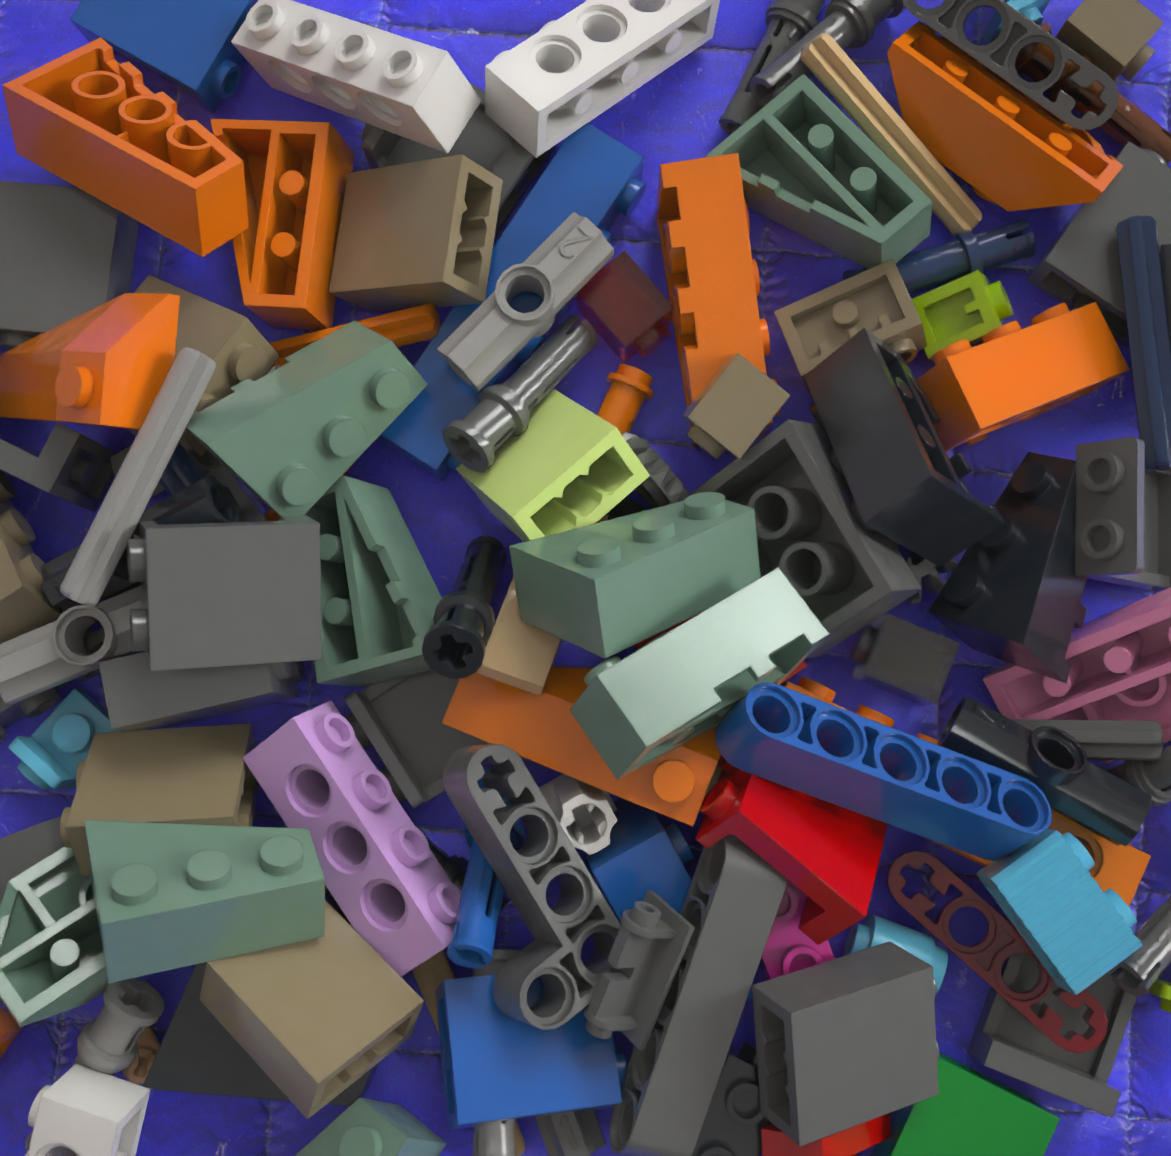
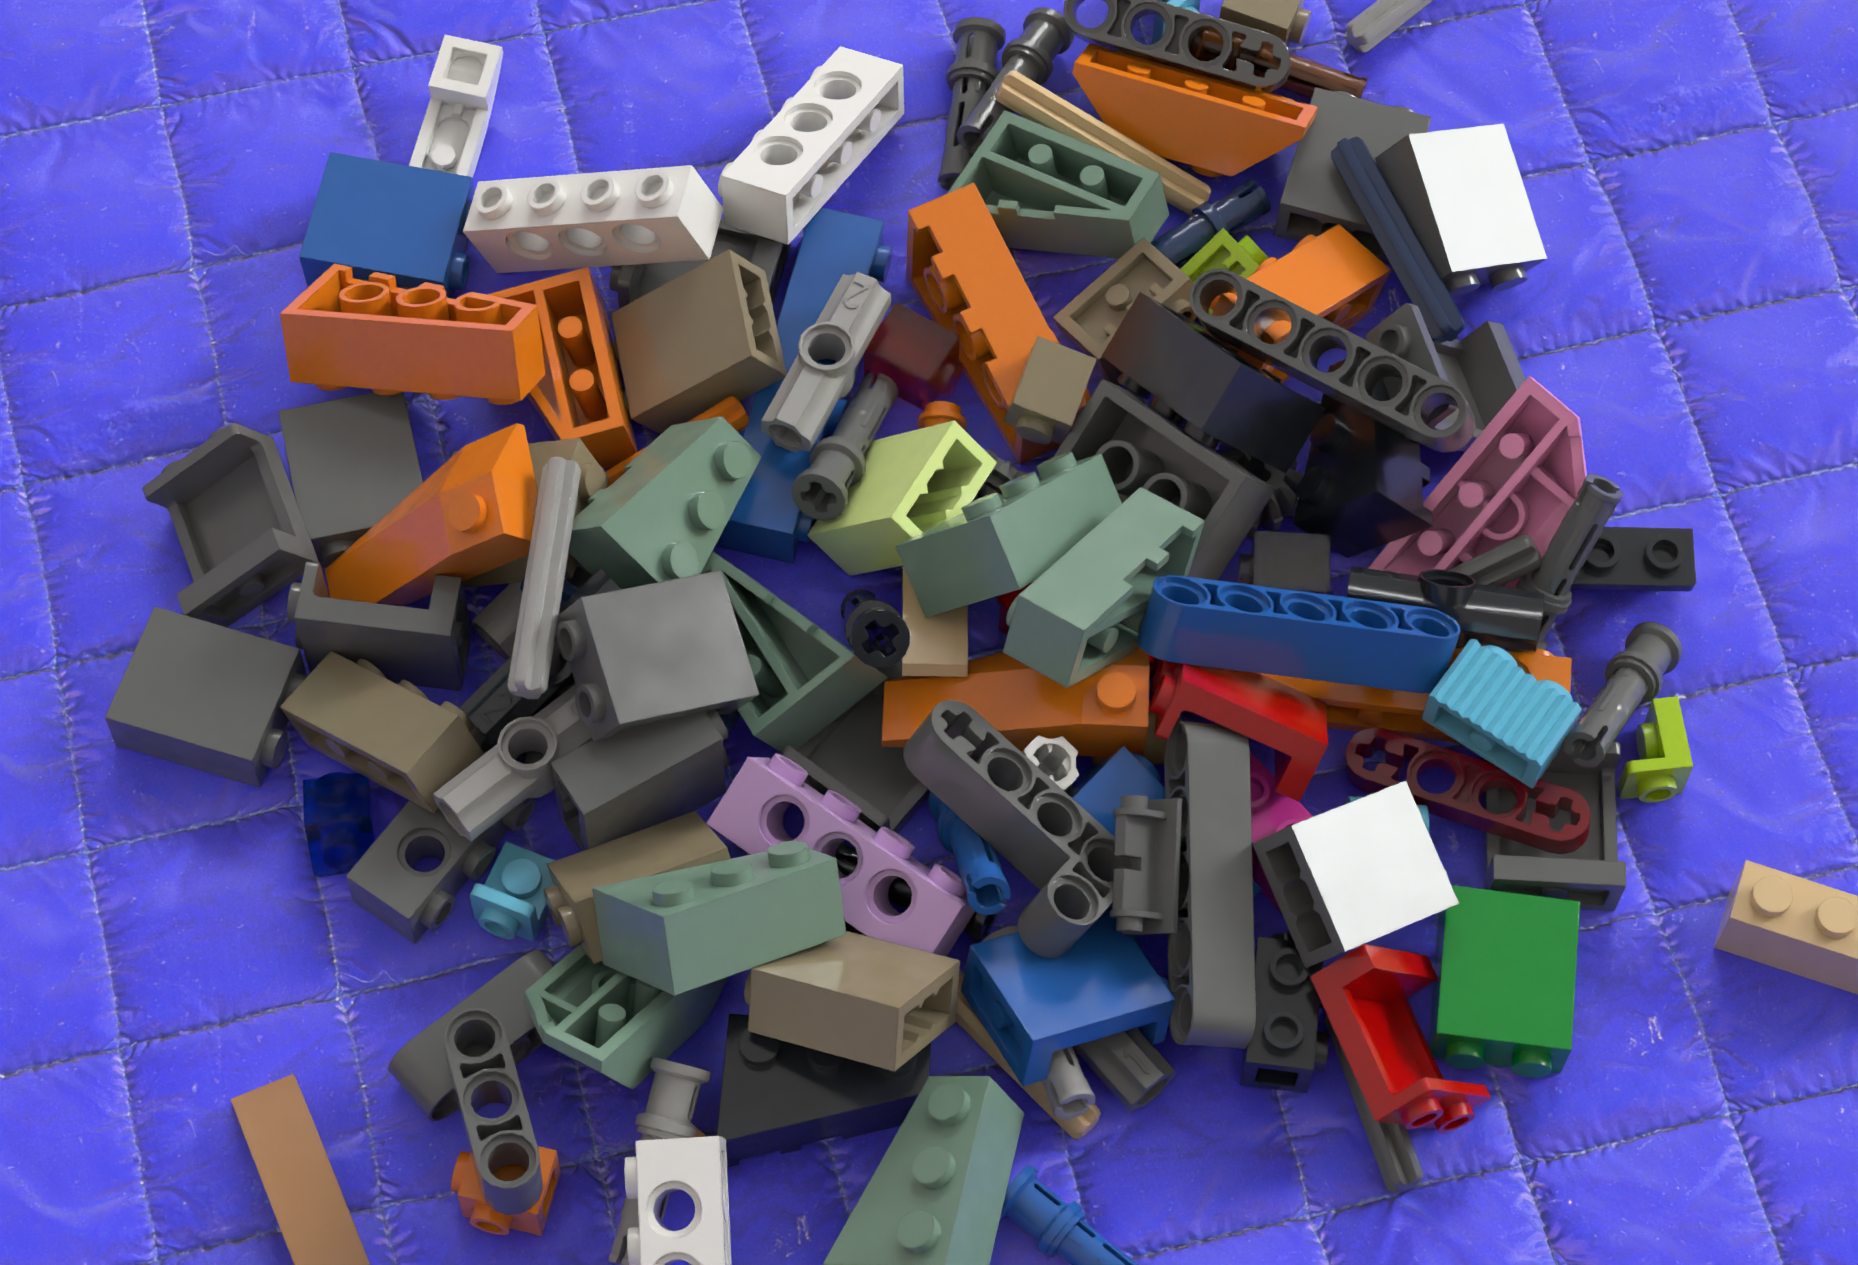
camera: 25 degrees left, 20 degrees down
none -> dark grey beam [1189,269,1476,453]

